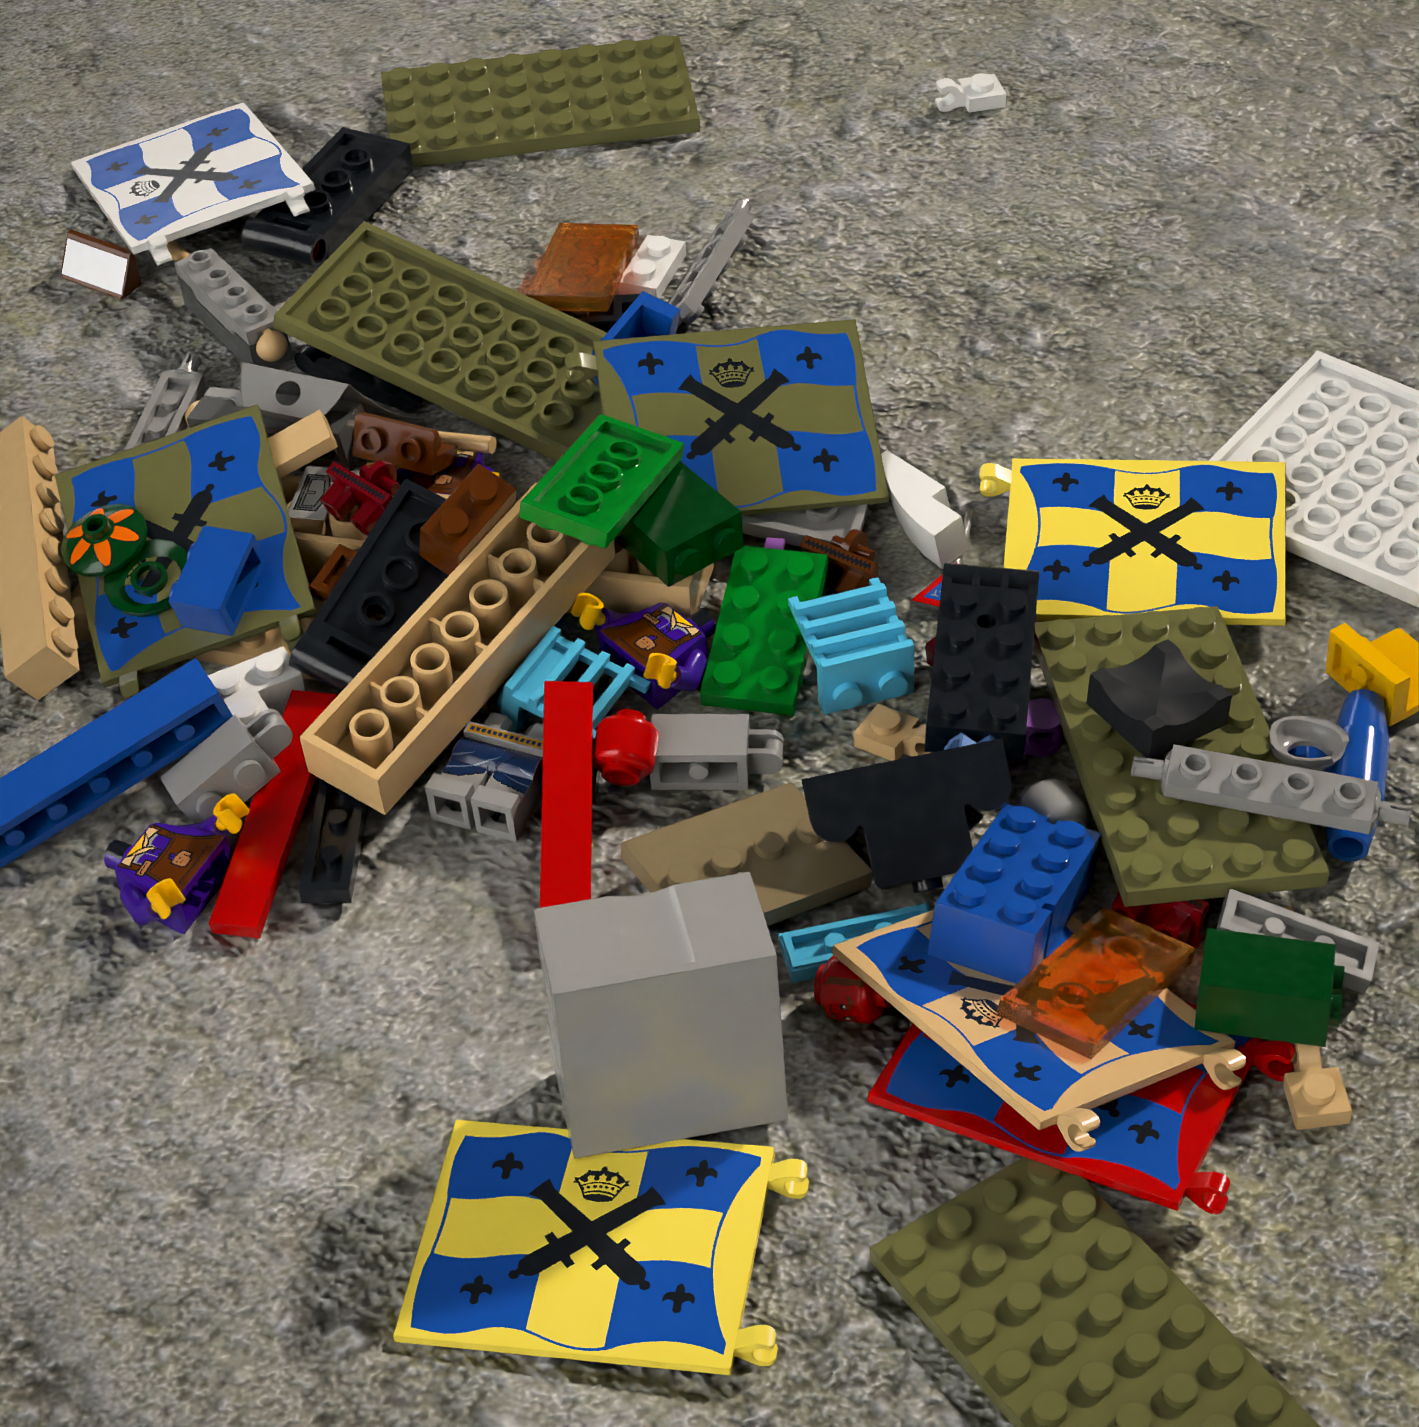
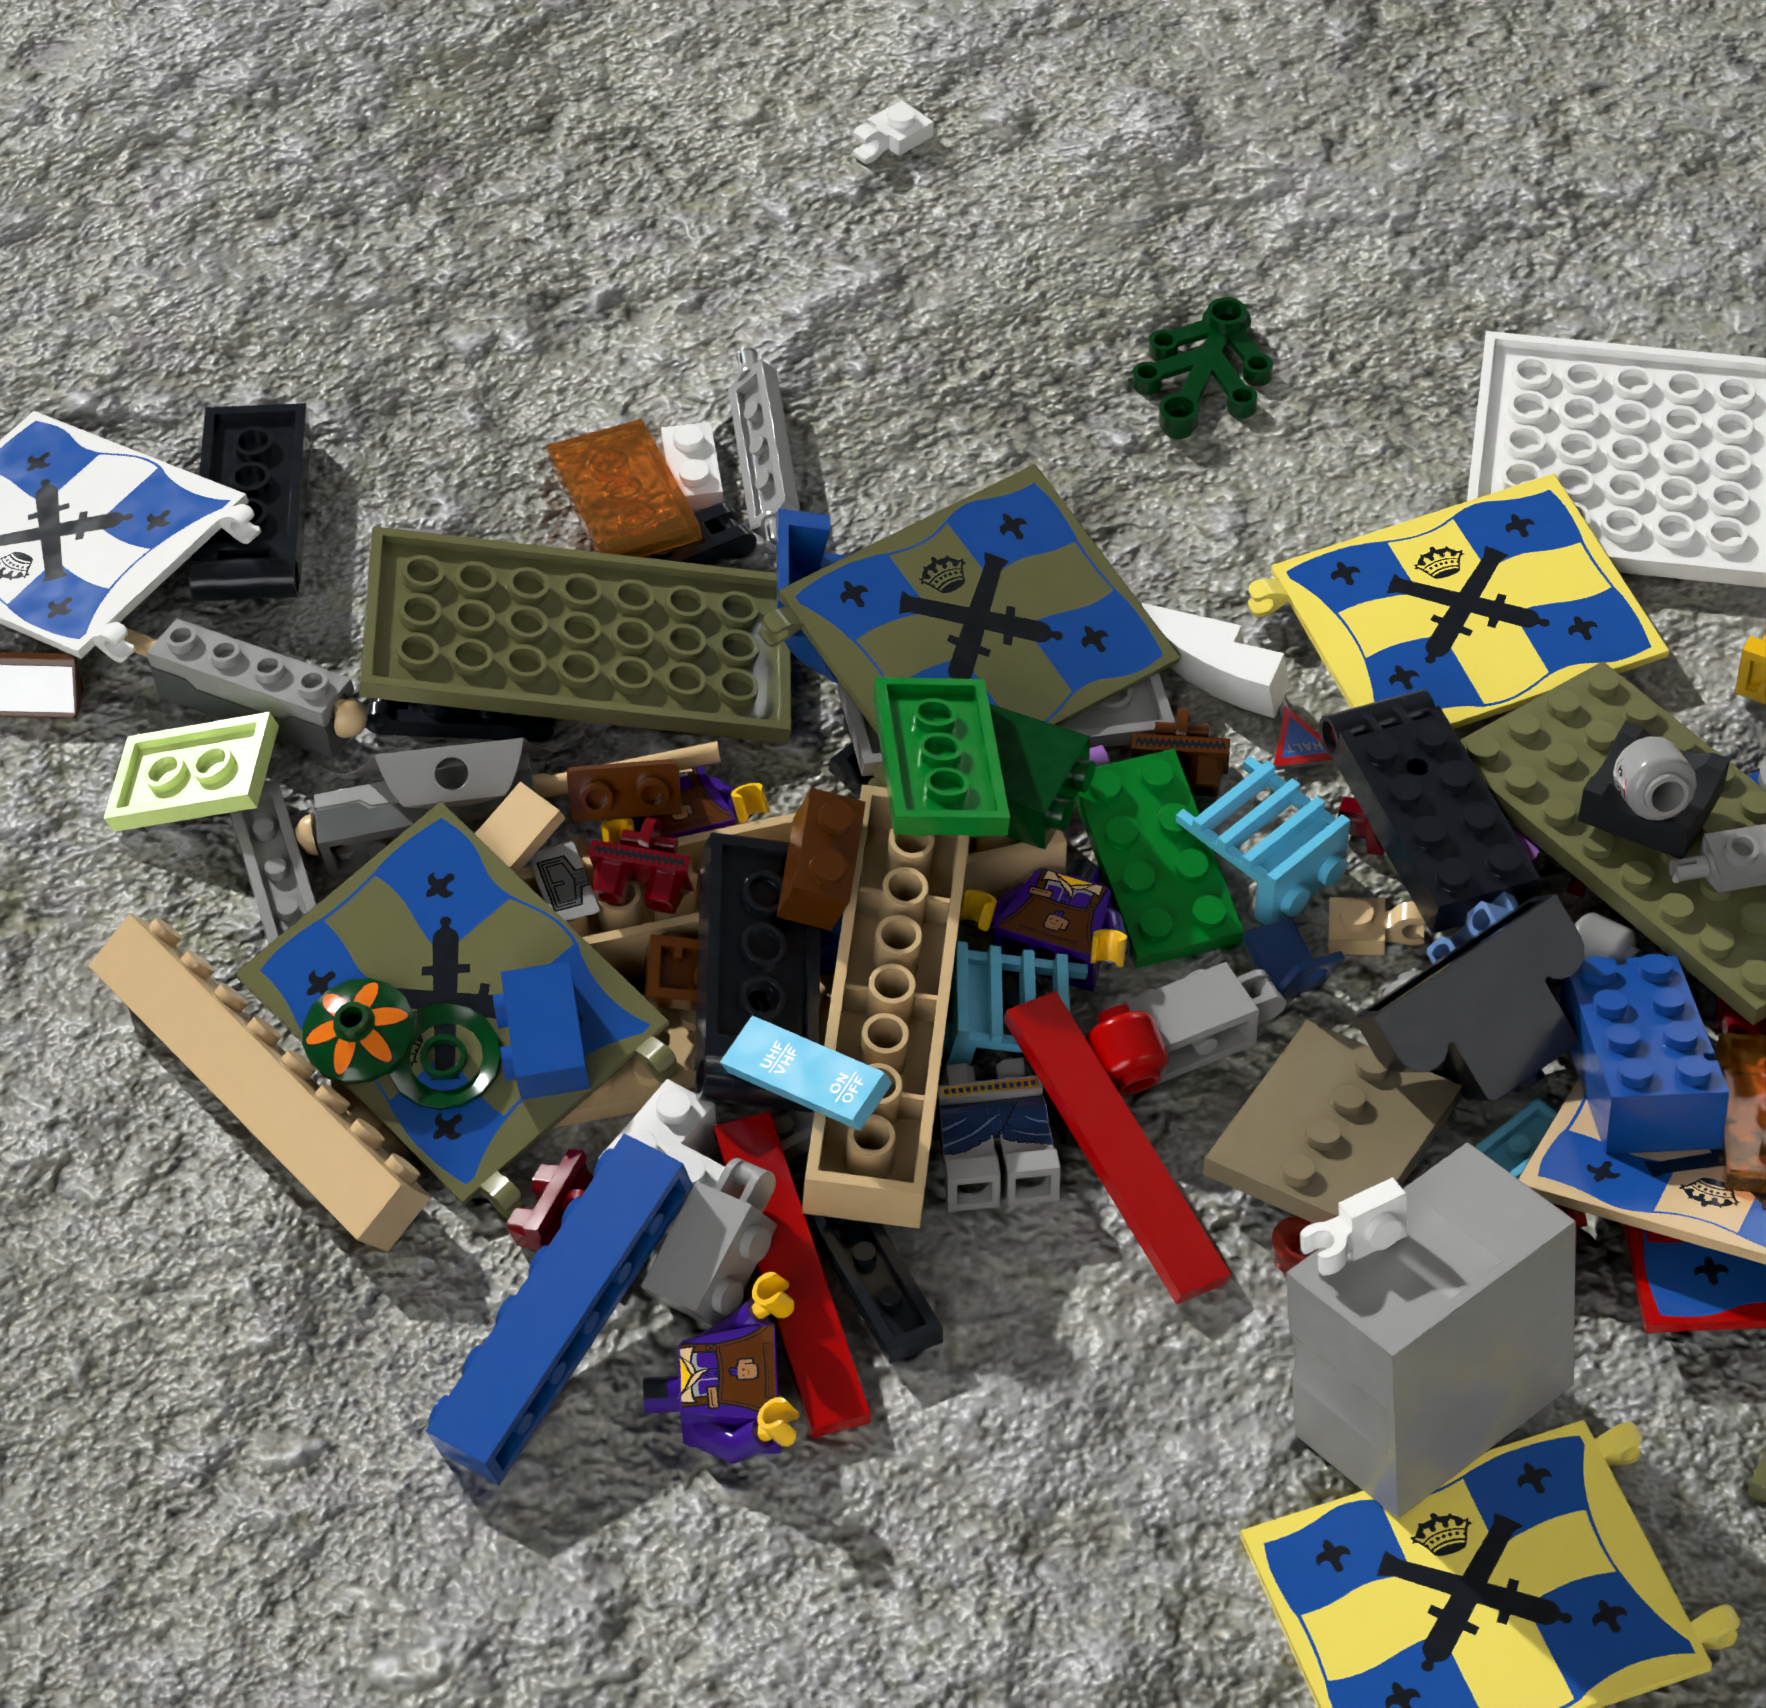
camera: 30 degrees left, 5 degrees up
olive plate [381,35,700,167] -> none
none -> yellowish green plate [104,712,279,832]
none -> medium azure tile [720,1016,892,1131]
none -> dark green plant [1132,297,1273,439]
none -> dark blue bracket [1243,918,1345,999]
none -> white plate [1300,1177,1407,1276]
none -> light grey head [1613,736,1697,821]

